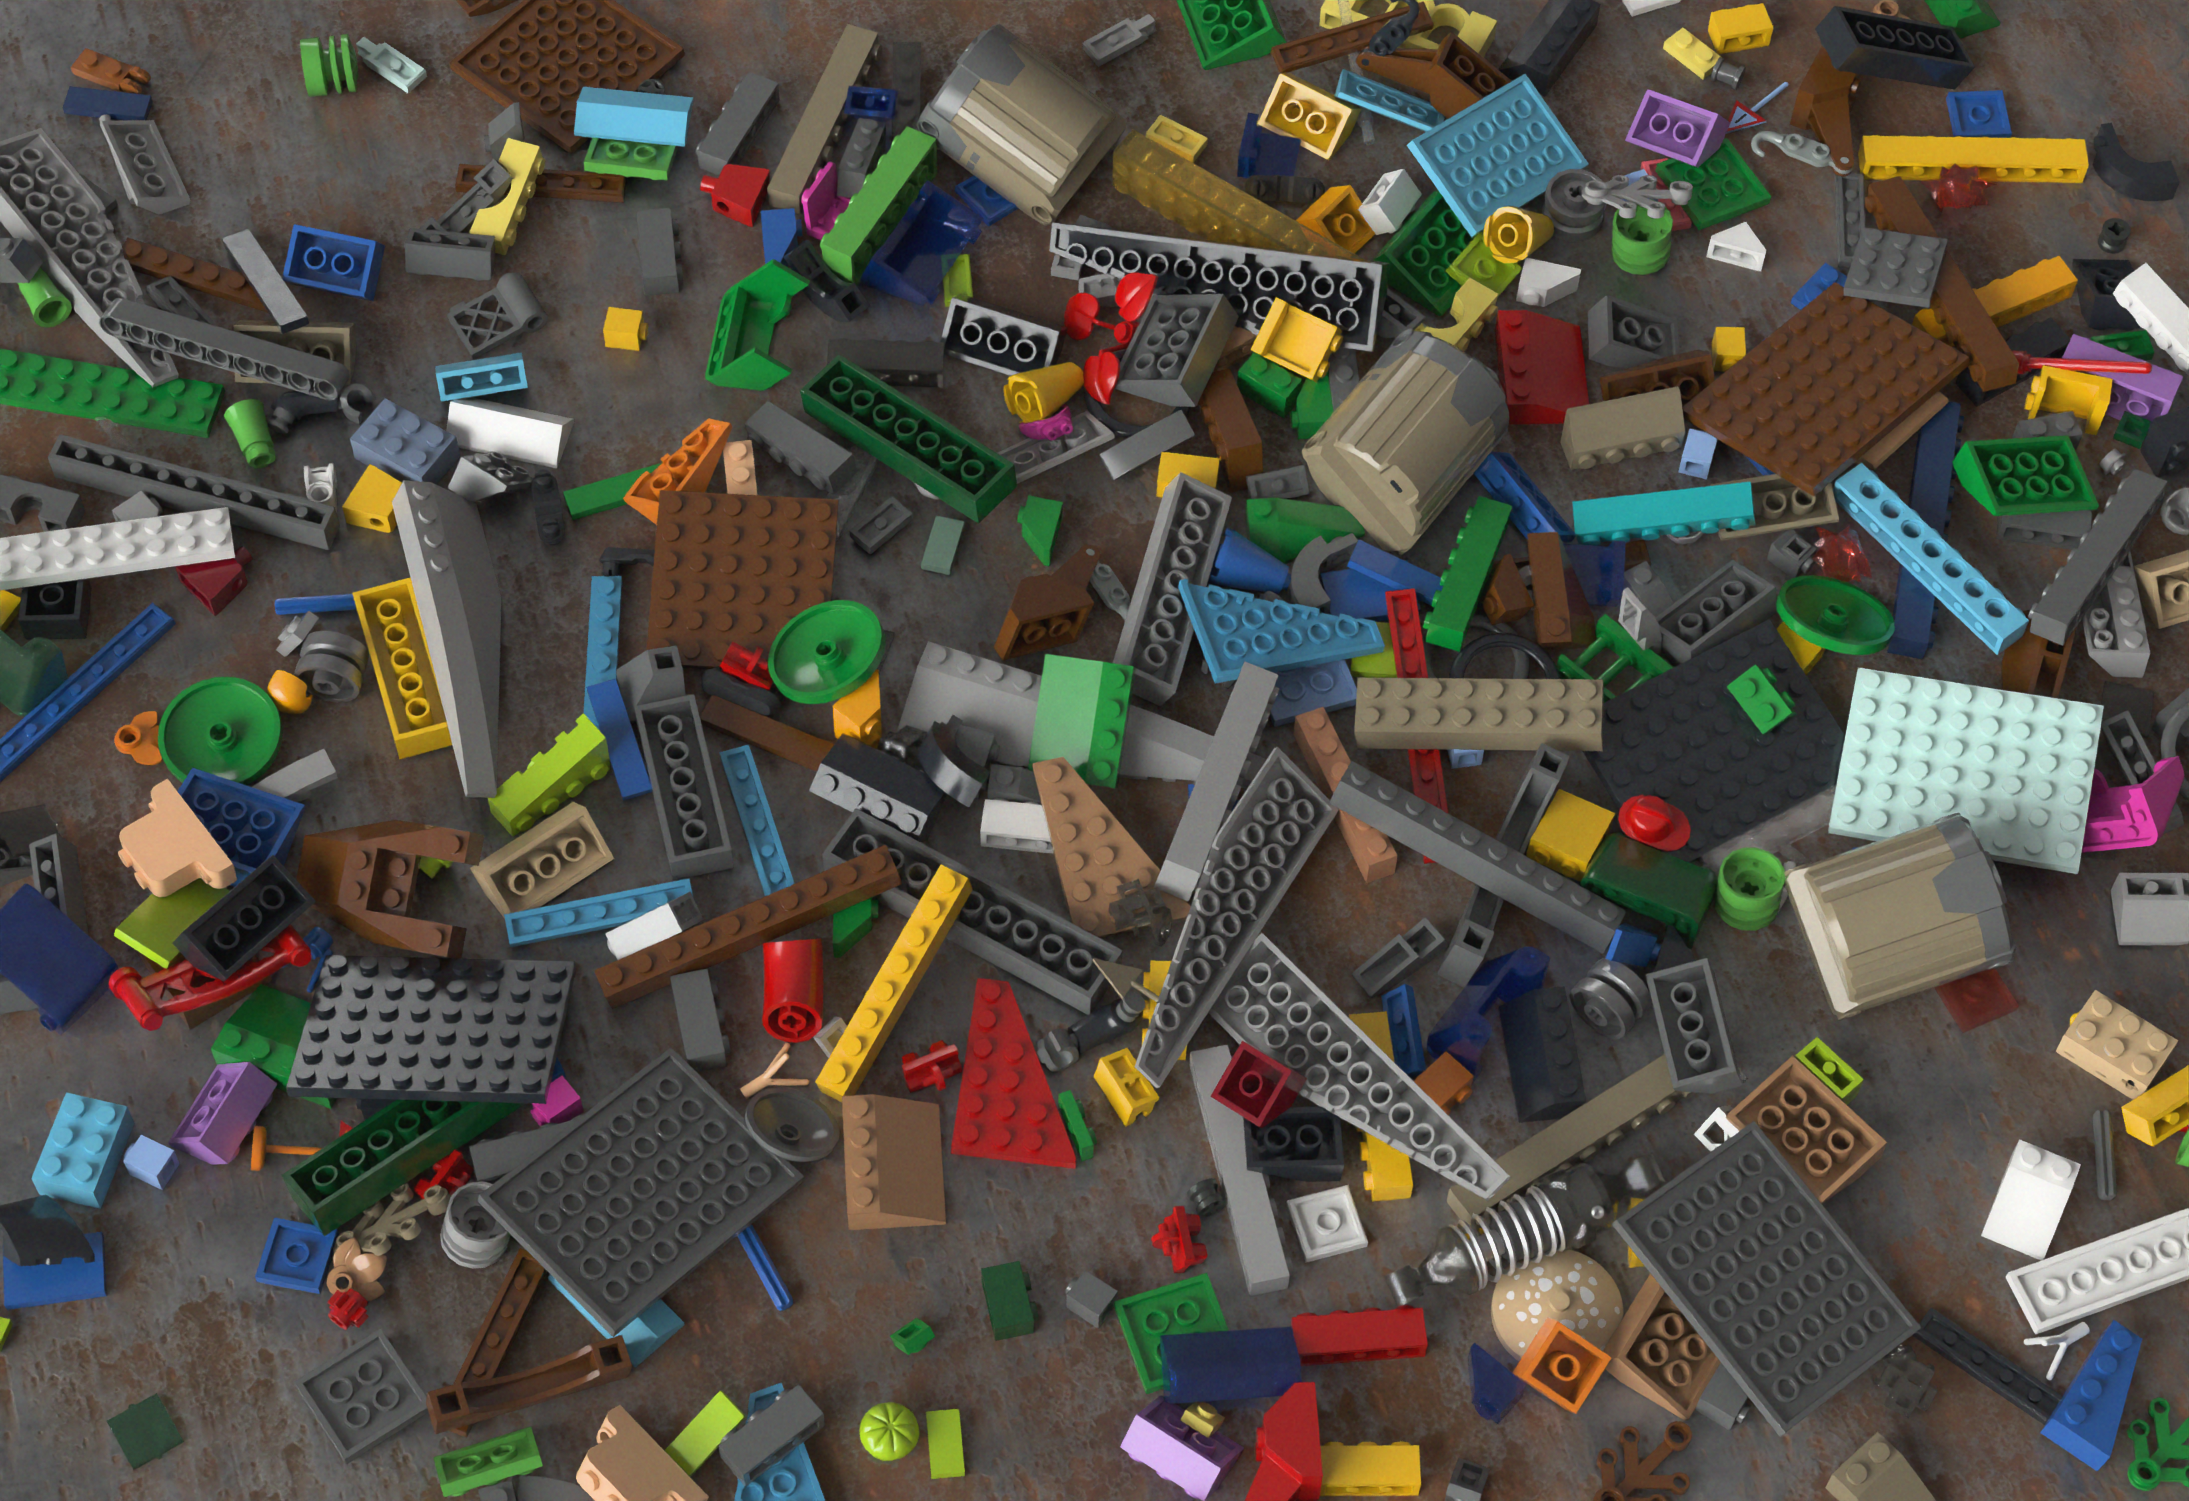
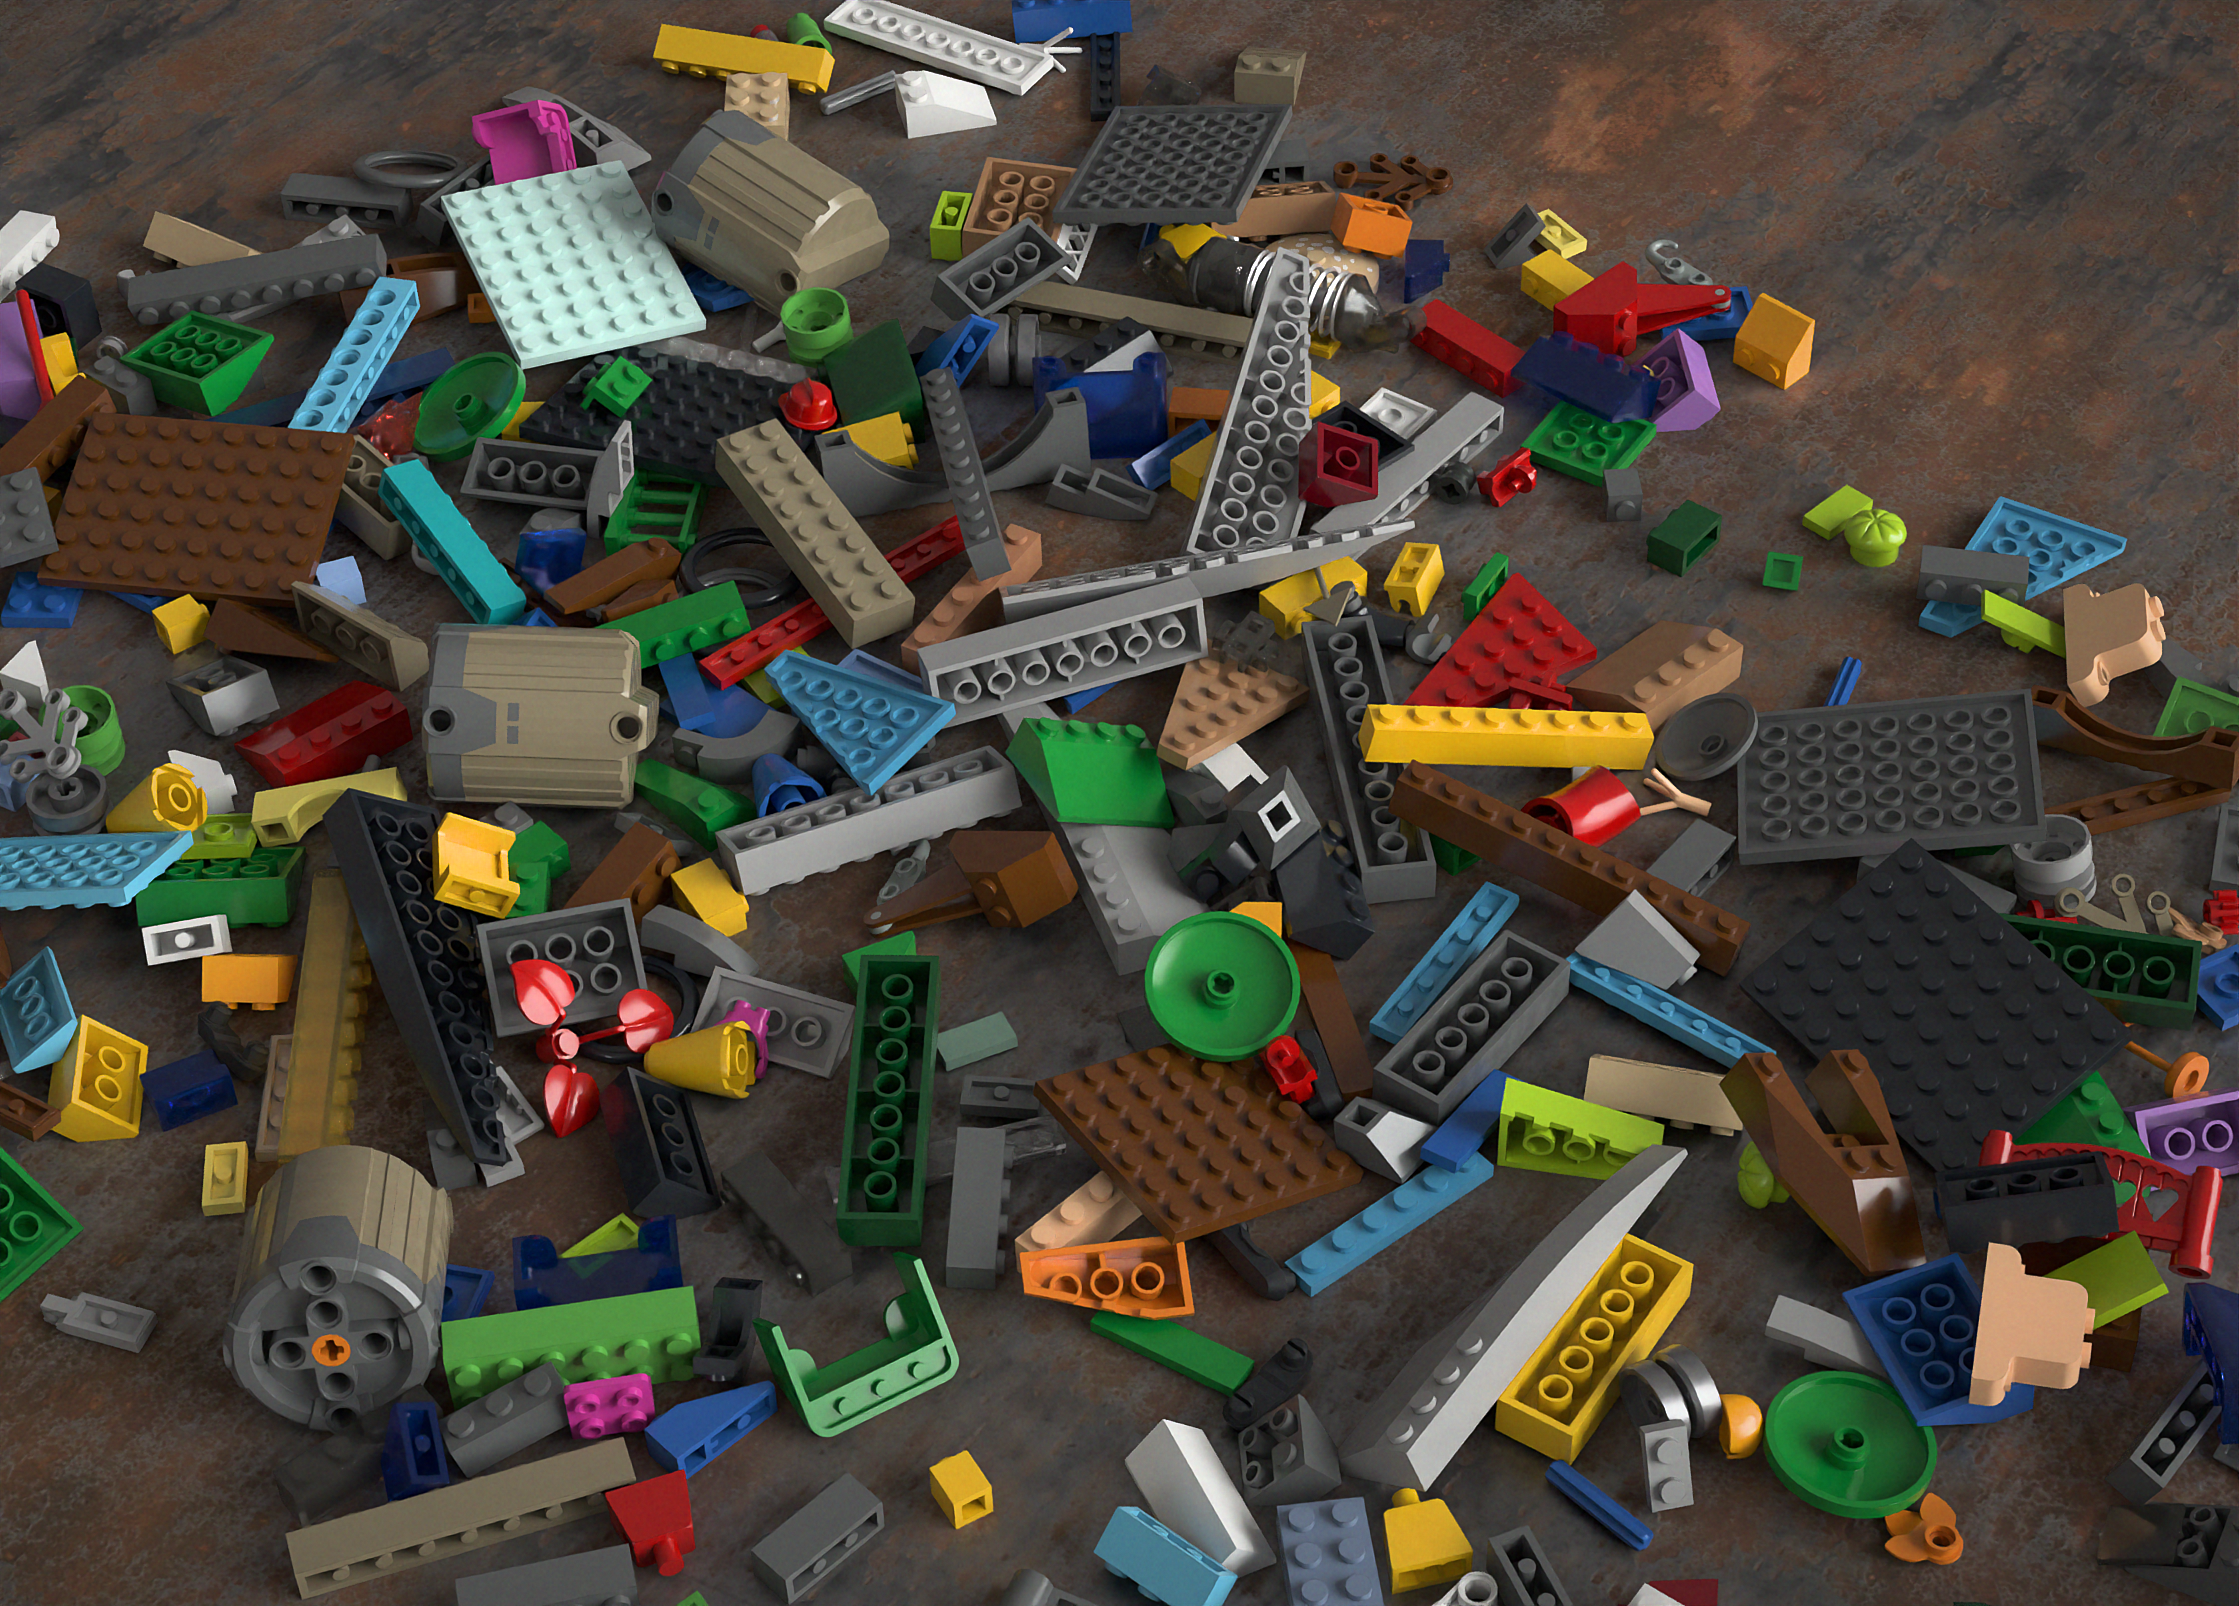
camera: 125 degrees left, 15 degrees down
none -> dark grey slope [1232,765,1322,871]

